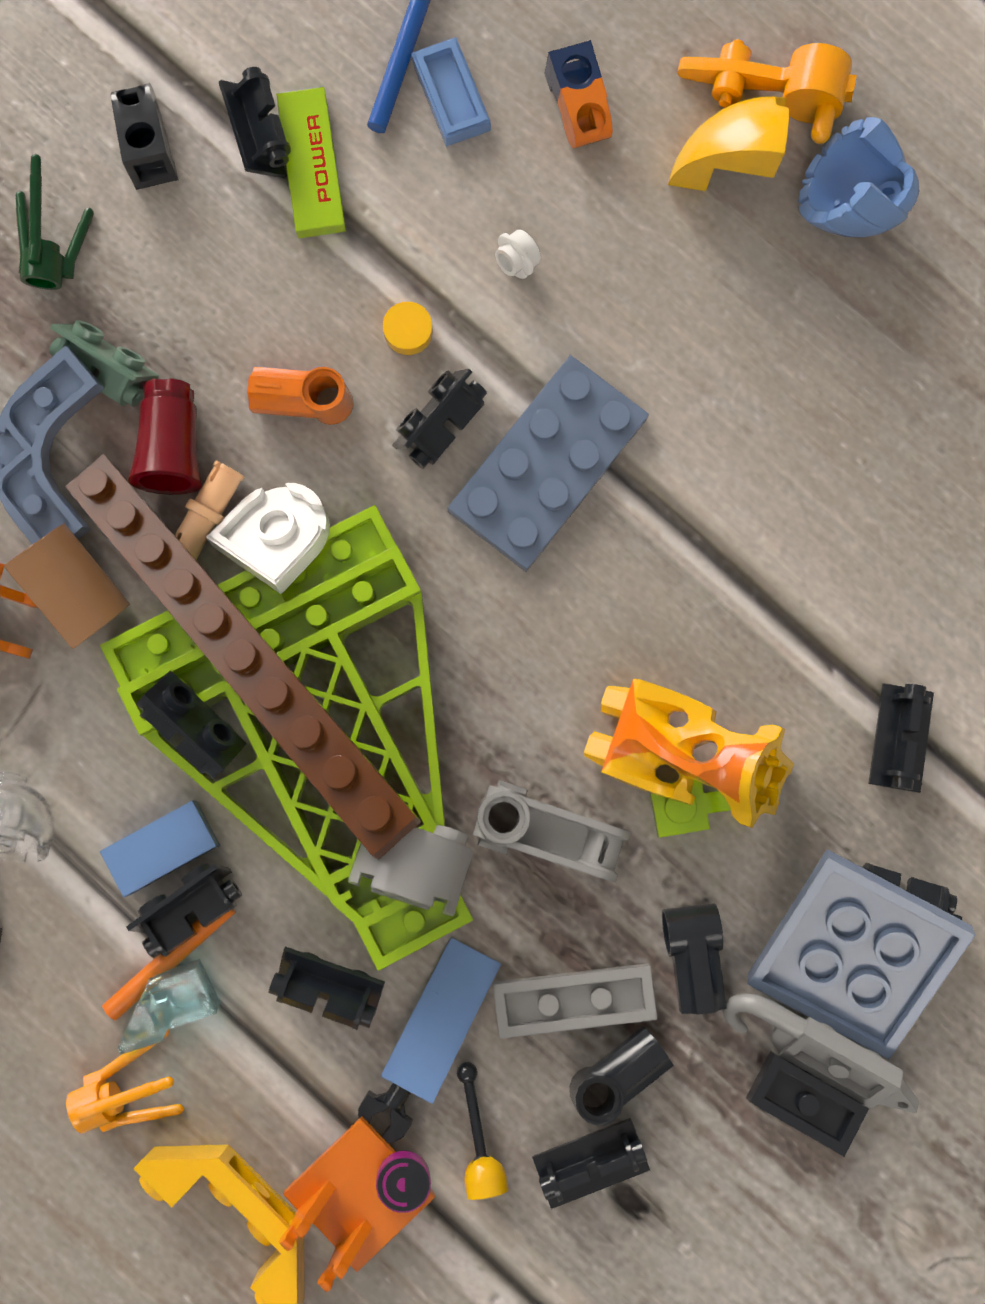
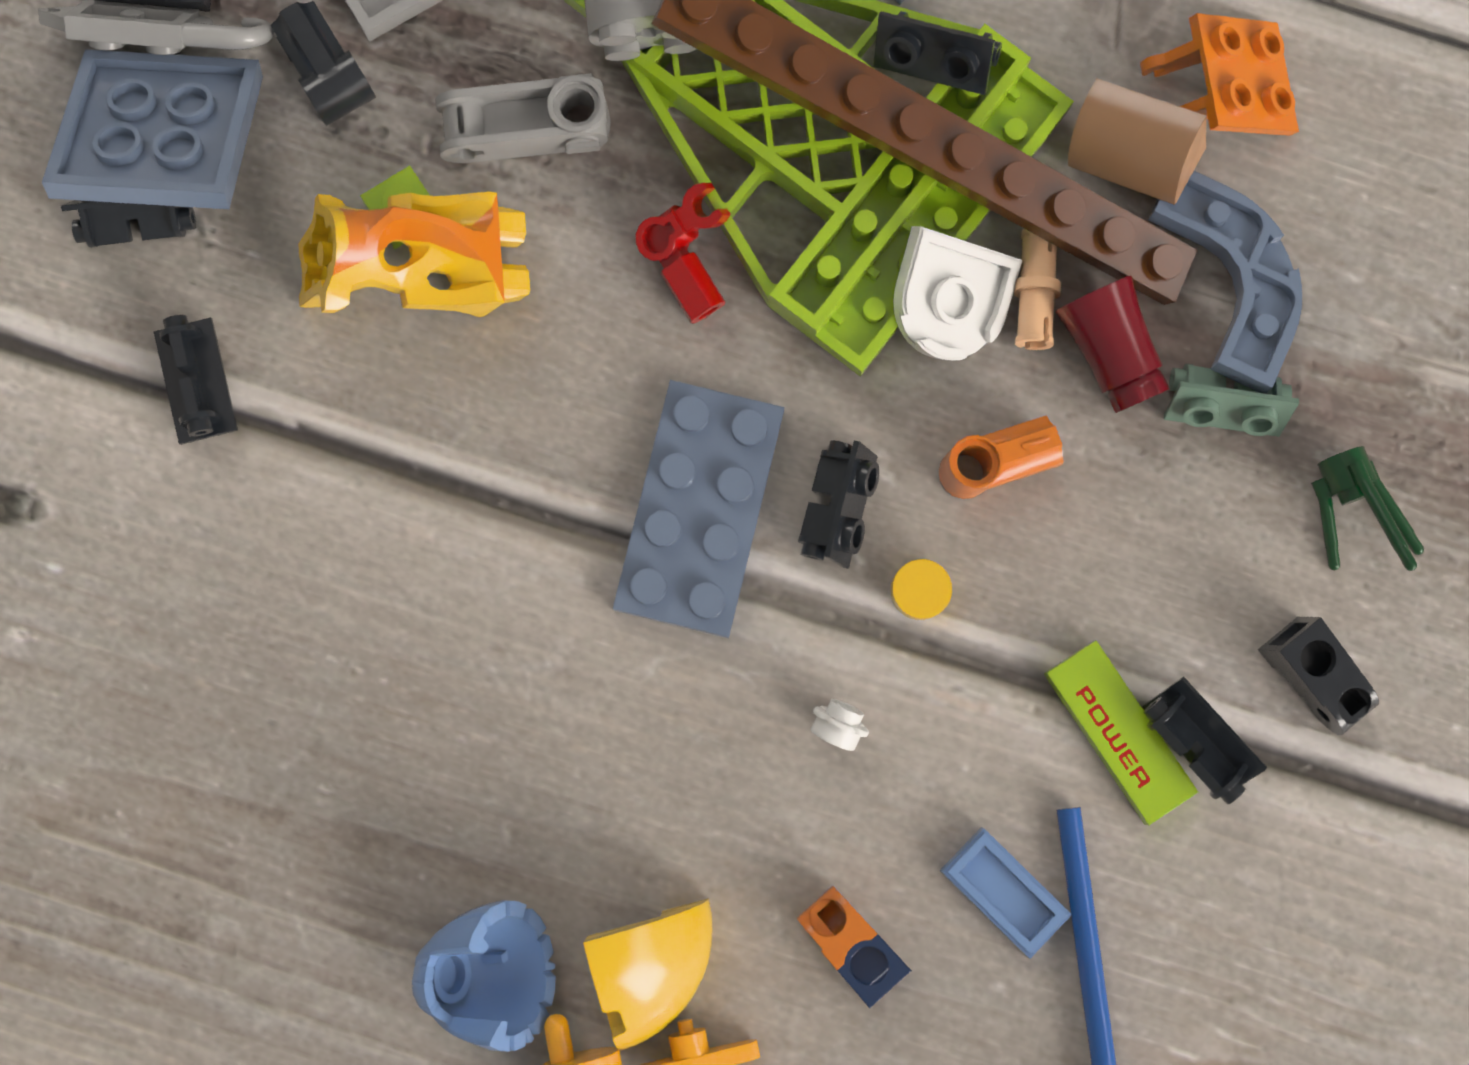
camera: 155 degrees right, 0 degrees up
none -> red bar [636,182,731,324]

